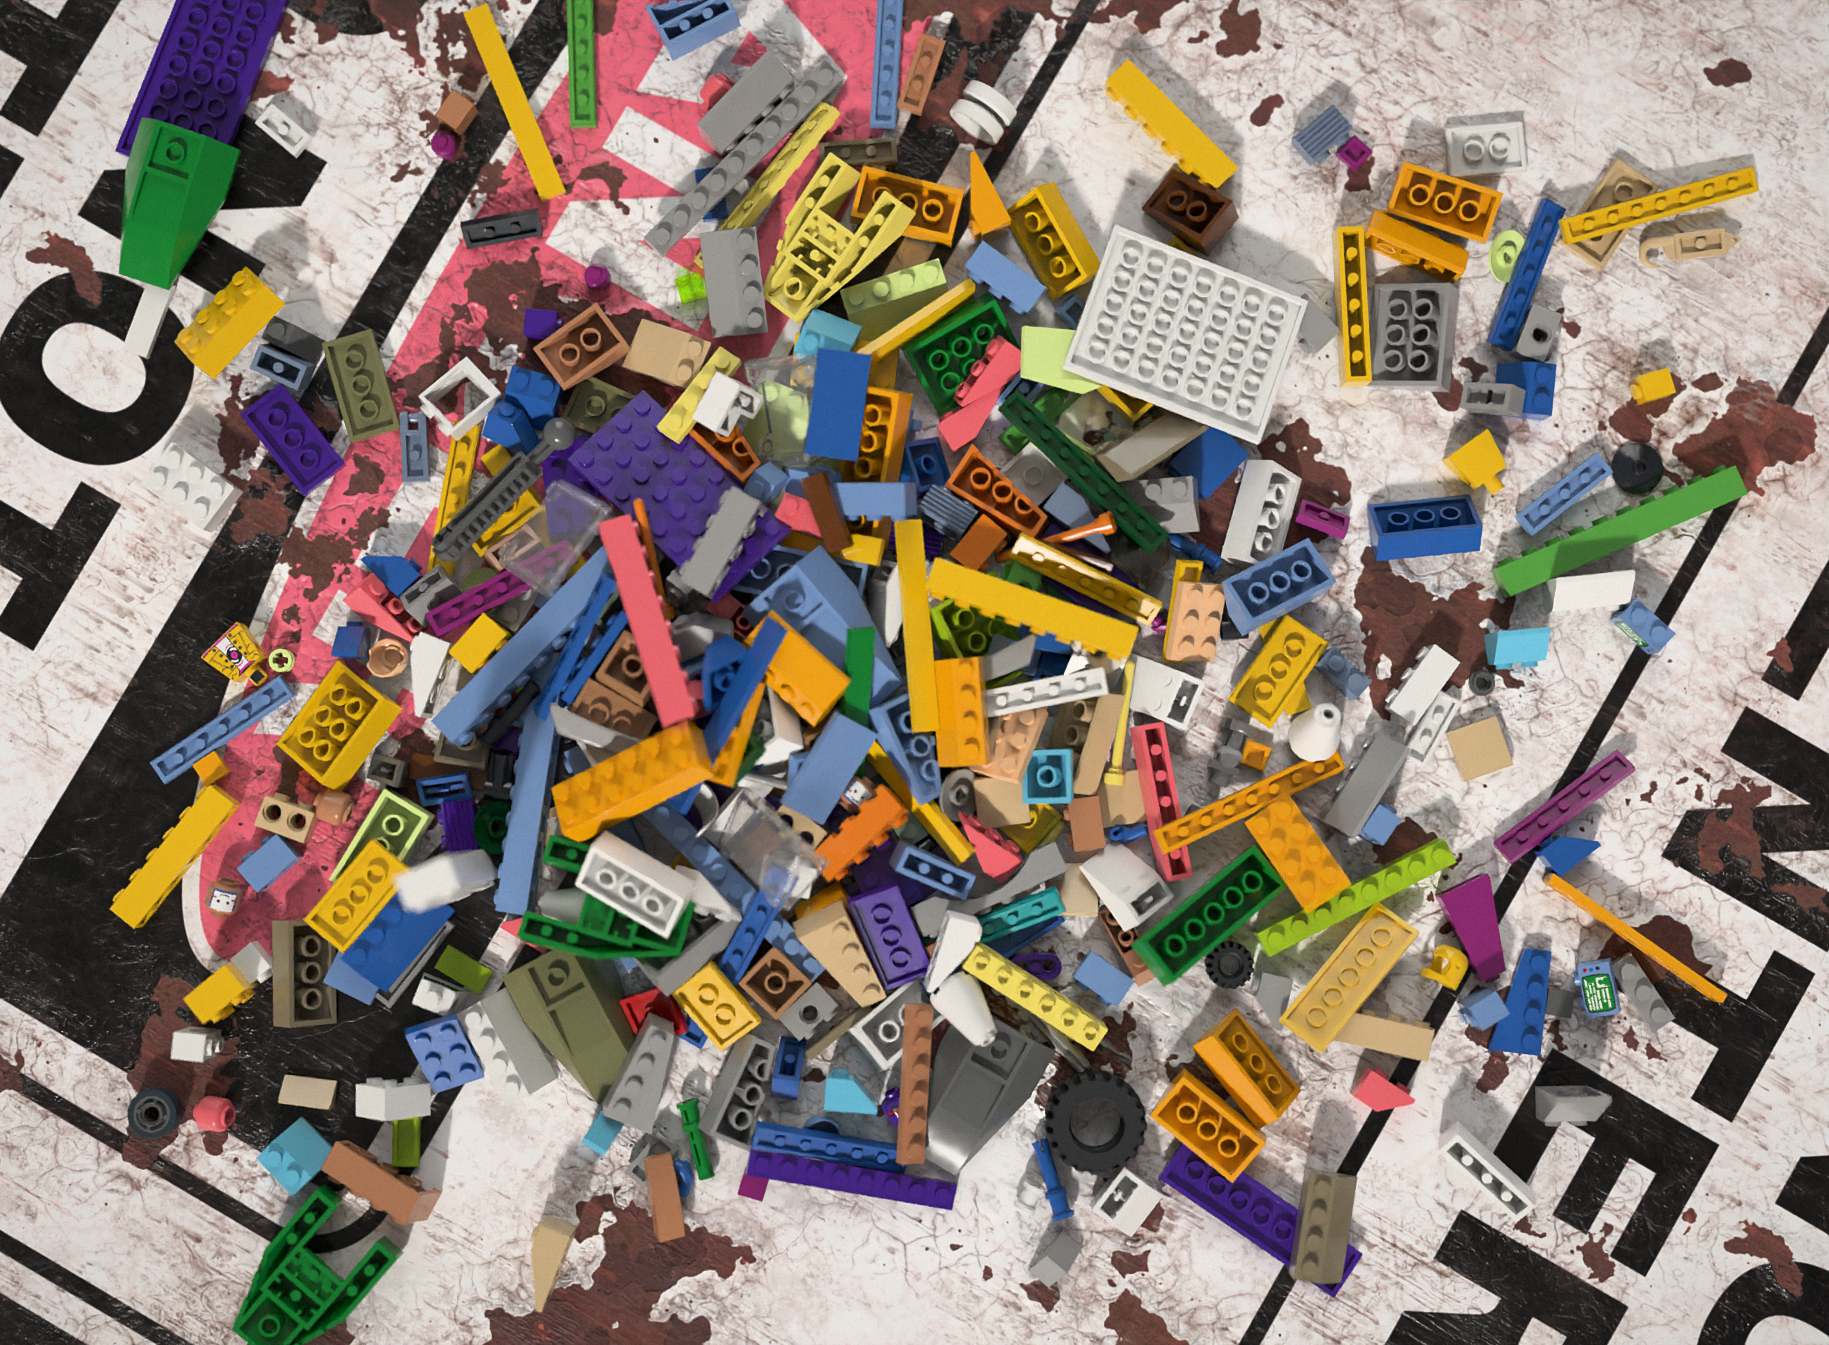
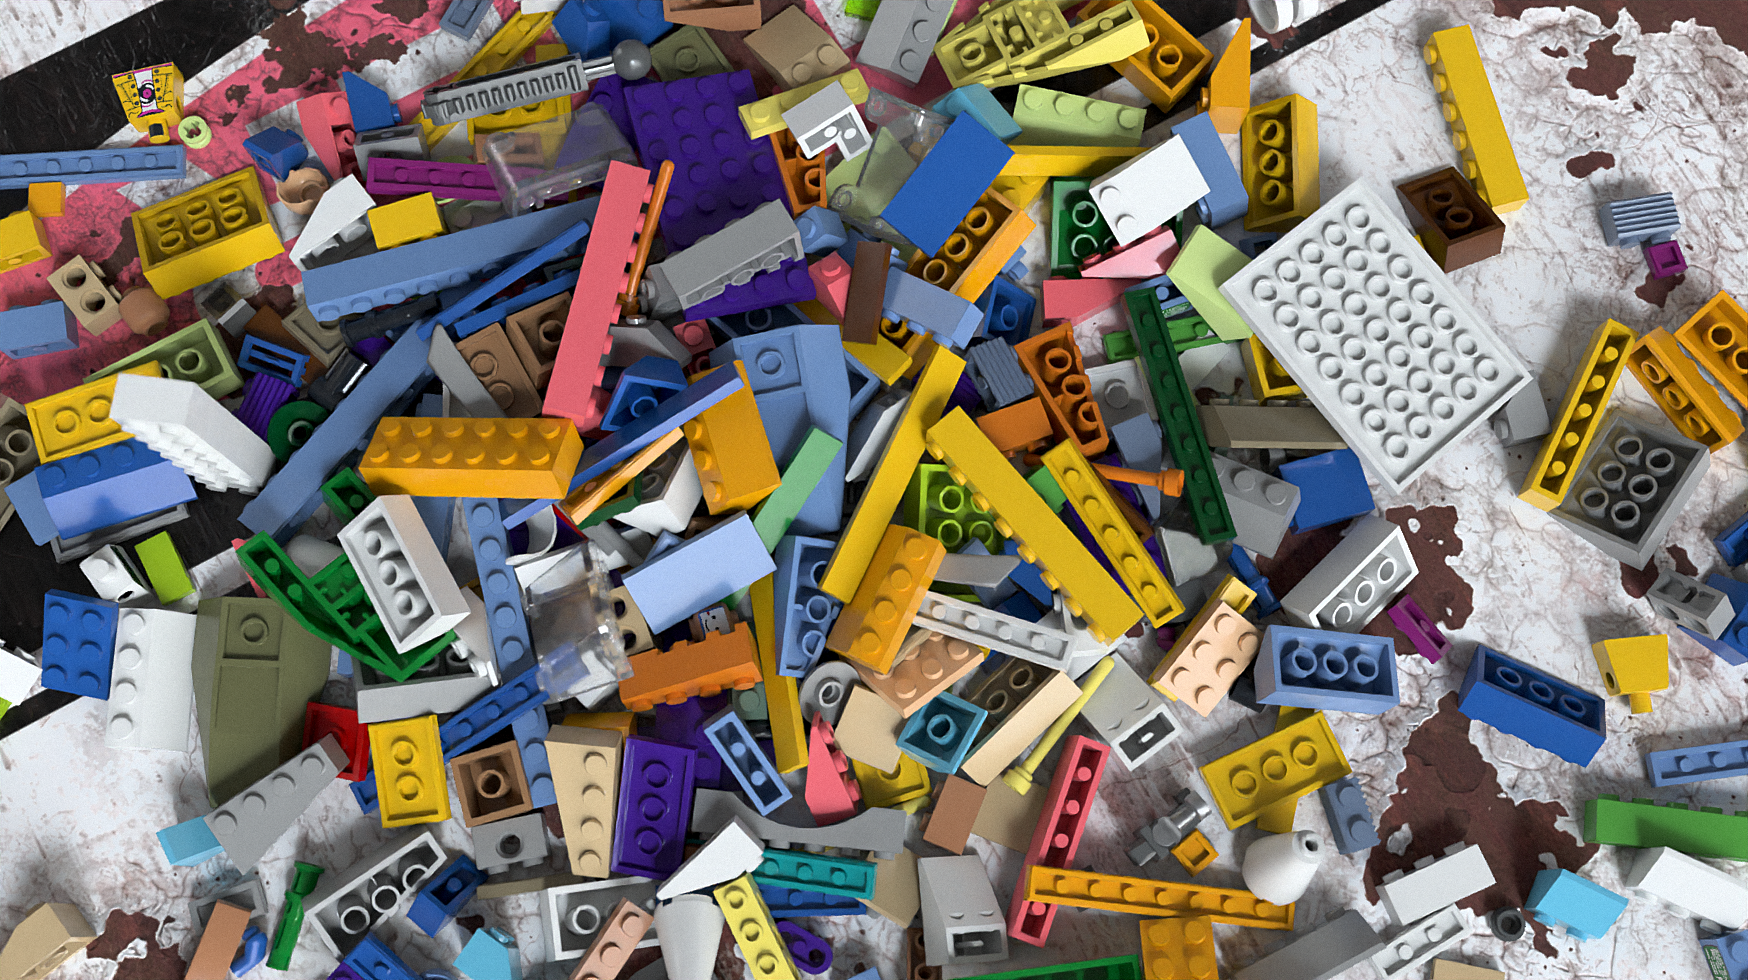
camera: 30 degrees right, 10 degrees down
blue arm [1109,822,1149,844] -> none
none -> white slope [1089,133,1211,247]

